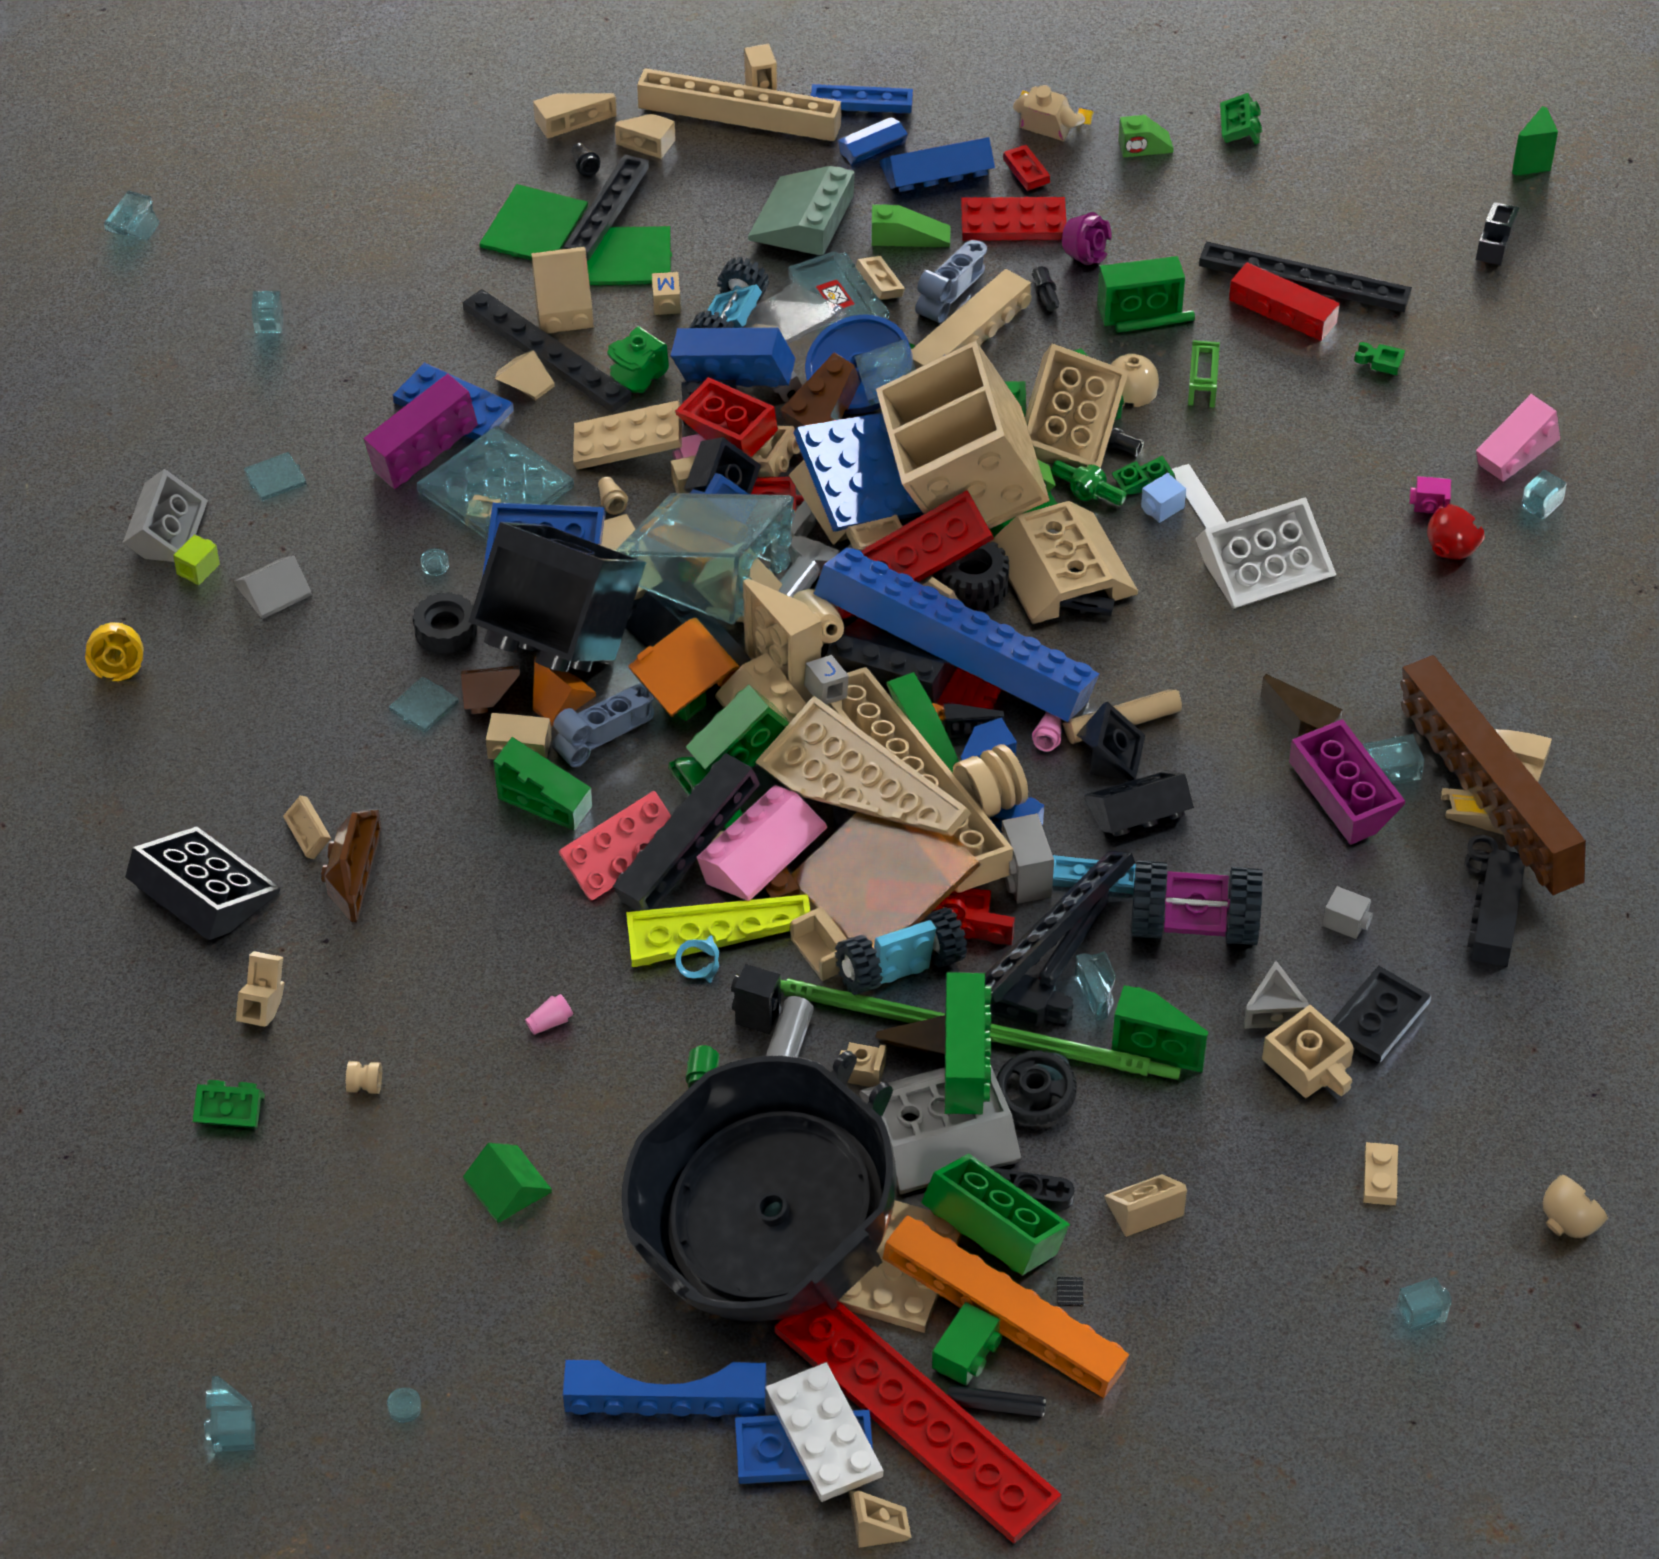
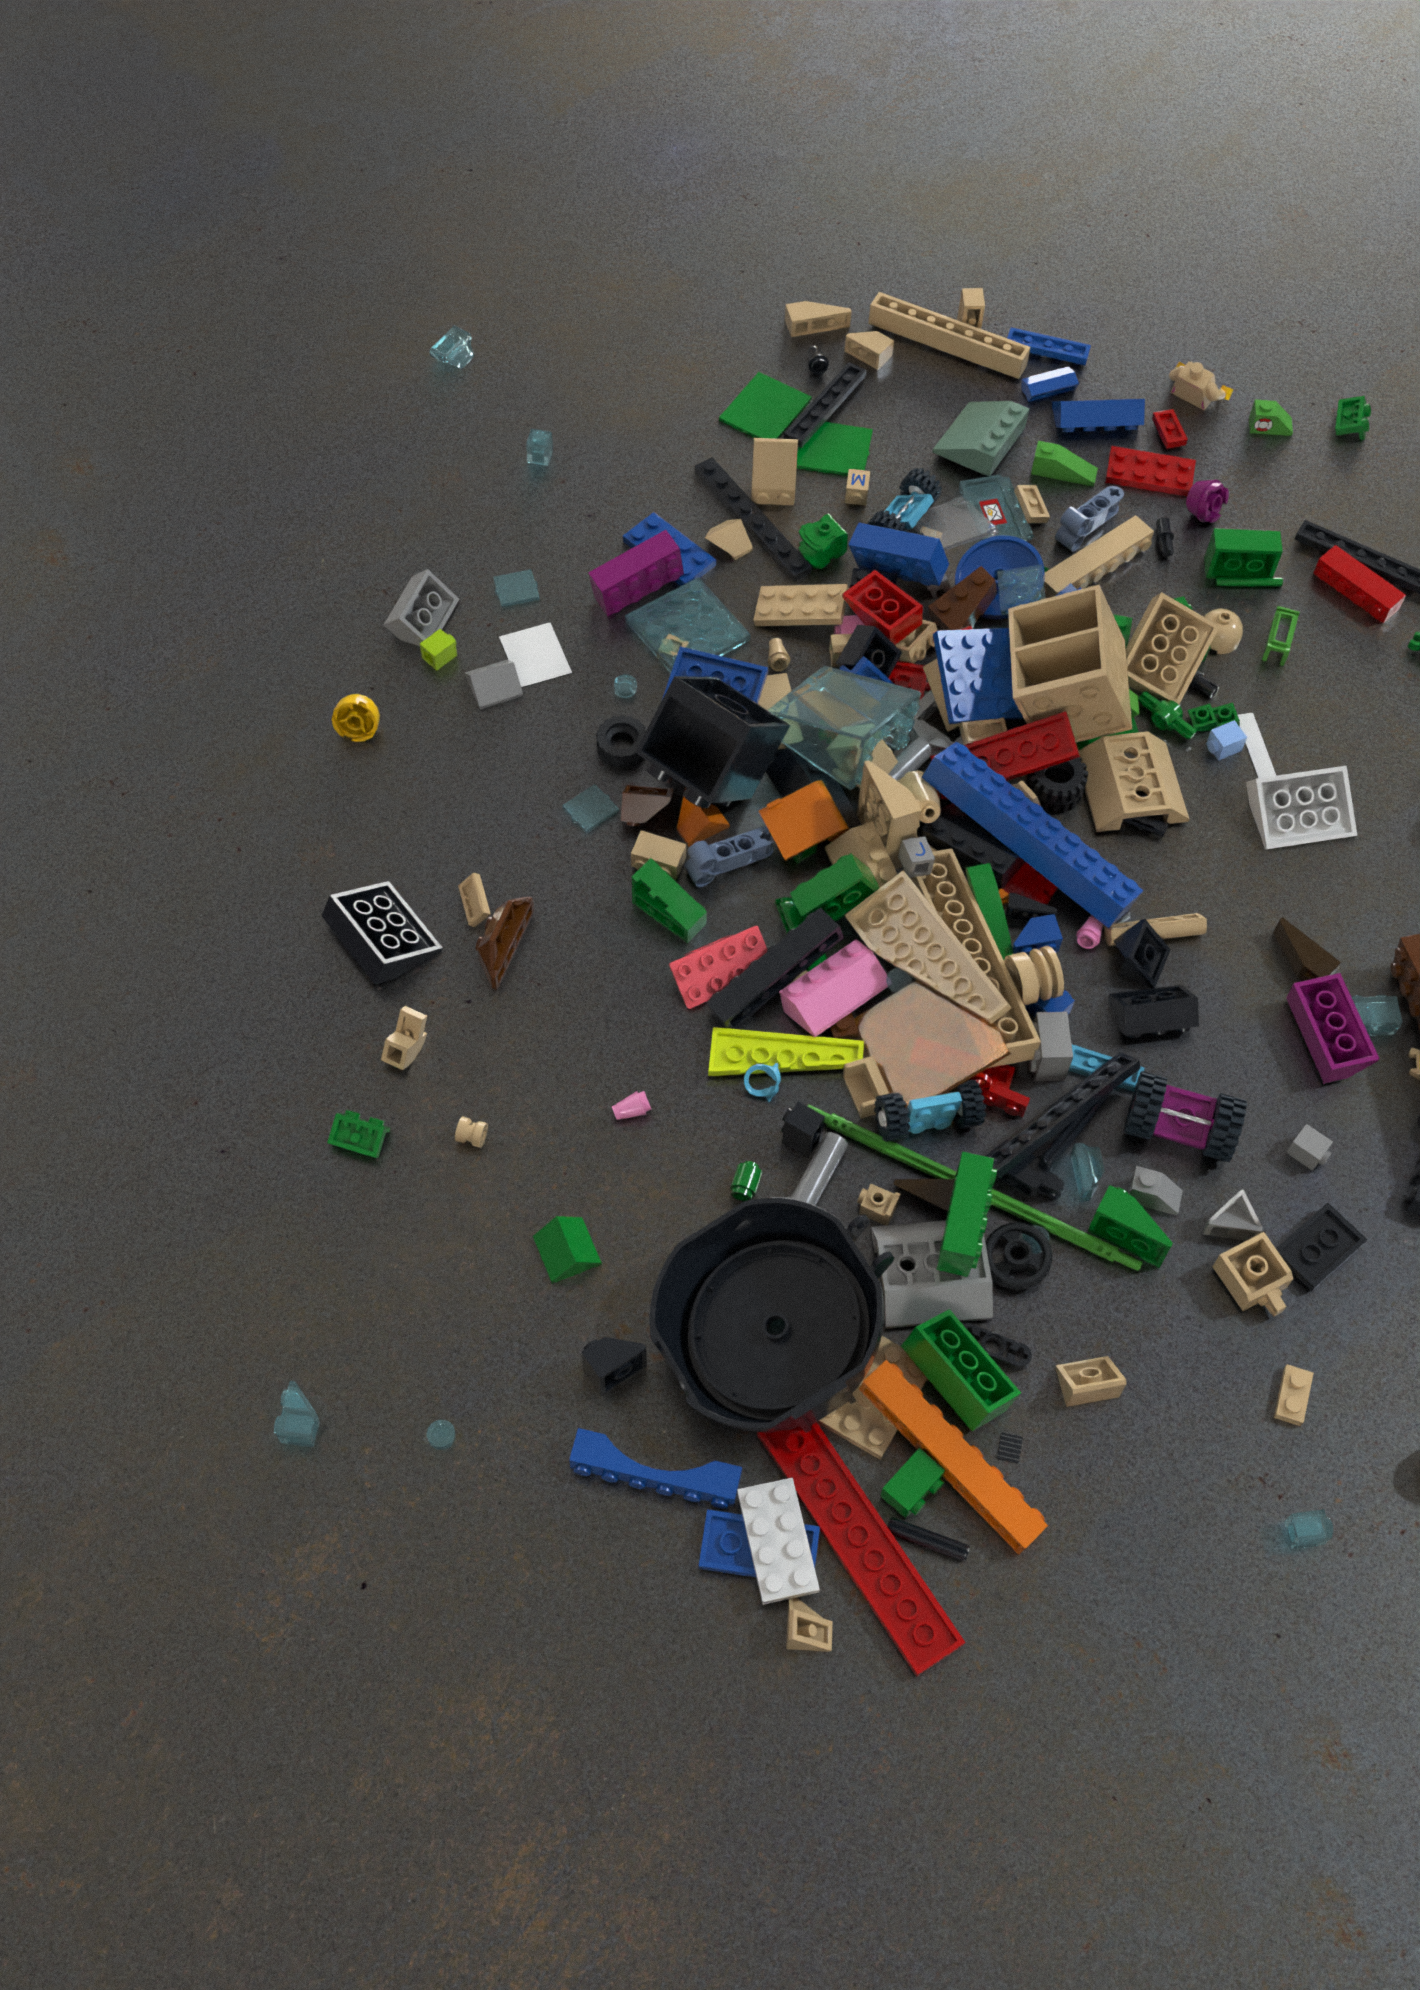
camera: 10 degrees right, 10 degrees up
none -> white sticker [499,622,572,687]
none -> black slope [581,1337,647,1397]
none -> clear light blue tile [886,968,912,994]
none -> light grey slope [1128,1166,1183,1216]

